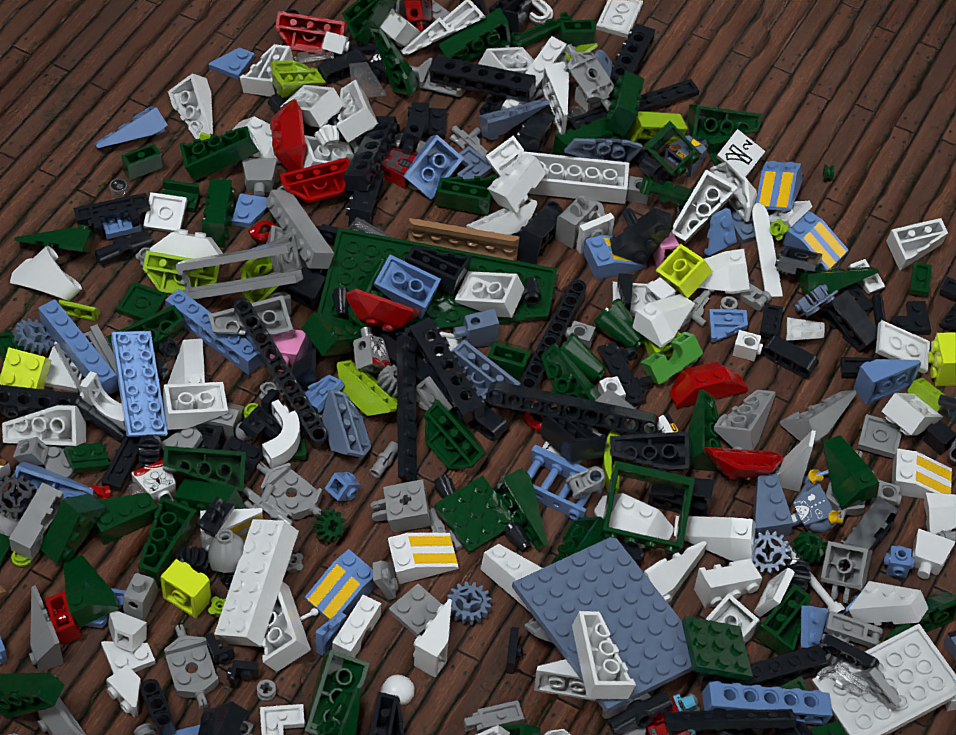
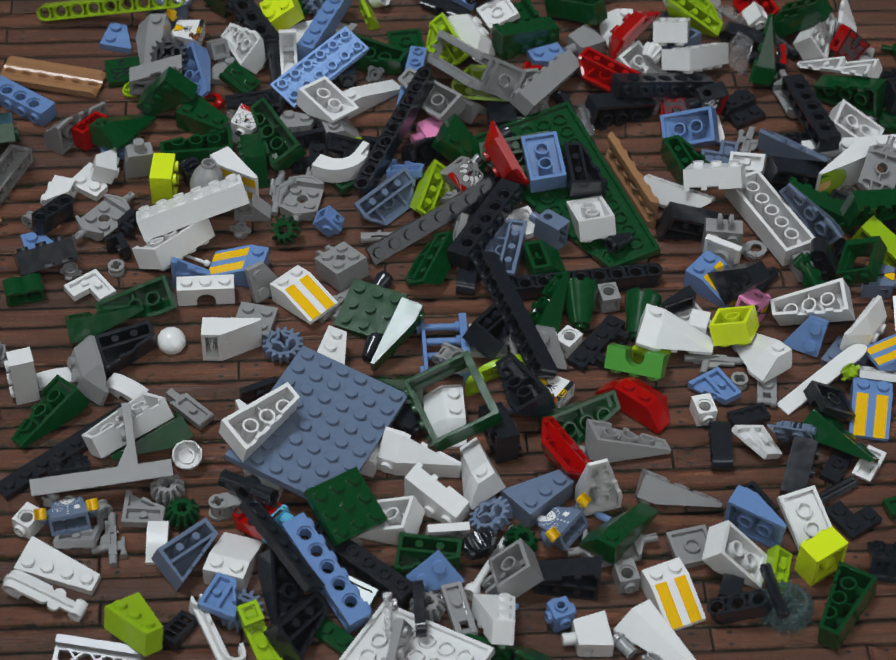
camera: 60 degrees right, 5 degrees down
black hips [197,497,235,537] -> none

